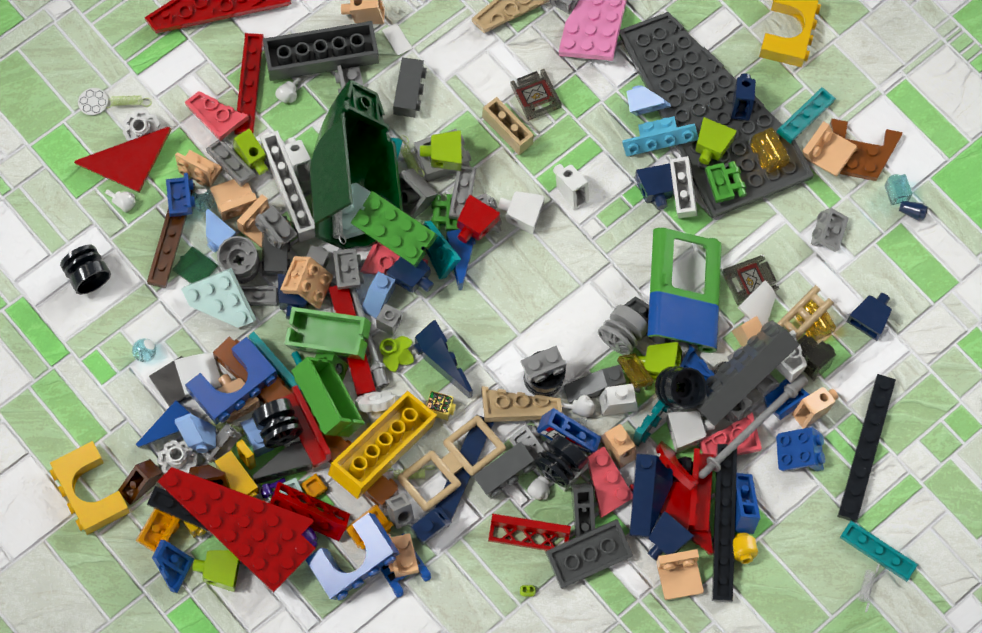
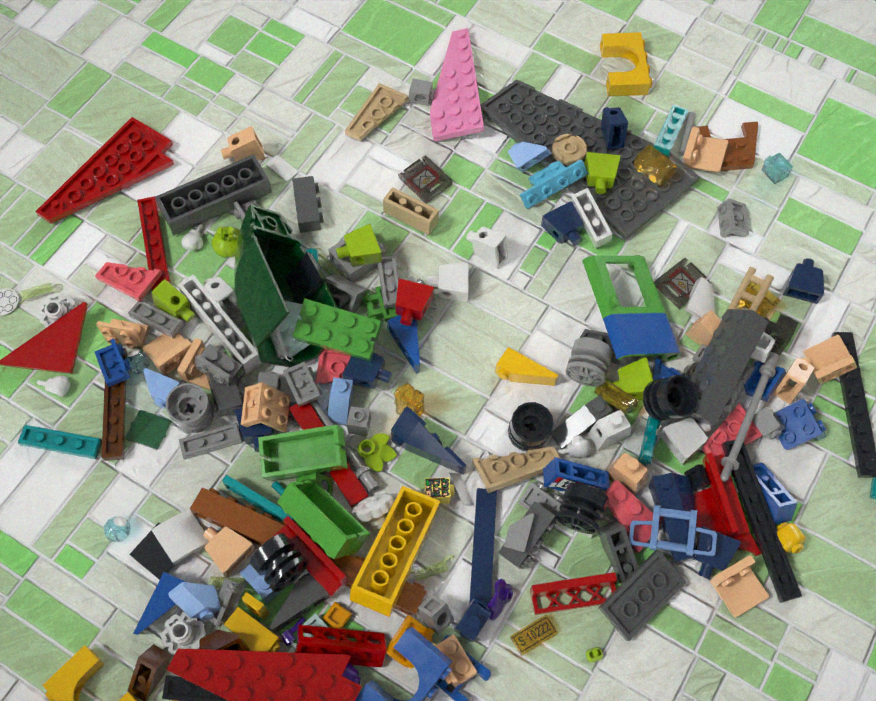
camera: 15 degrees left, 5 degrees down
black wheel [60,244,111,295] -> none
light aqua plate [181,268,256,328] -> none
blue arch [185,337,277,425] -> none
tan bar [397,415,506,512] -> none
teal wing [423,221,461,280] -> none
light grey bracket [520,345,567,383] -> none
white piece [527,476,550,500] -> none
red tile [656,441,699,490] -> none
bright green plate [705,161,747,203] -> none
dark blue cone [899,200,928,221] -> none
none -> teal tile [17,425,102,460]
none -> lime hair [211,226,240,258]
none -> black tile [285,252,326,304]
none -> clear yellow brick [393,383,424,417]
none -> white sticker [449,473,474,506]
none -> dark purple plate [487,579,513,621]
none -> yellow slope [495,347,558,386]
none -> light grey tile [504,513,535,553]
none -> clear yellow tile [510,614,558,656]
none -> tan tile [552,134,587,166]
none -> medium blue bar [629,505,717,556]
none -> light grey bar [679,112,696,156]
none -> light grey brick [752,406,786,439]
none -> light nougat bracket [803,335,857,385]

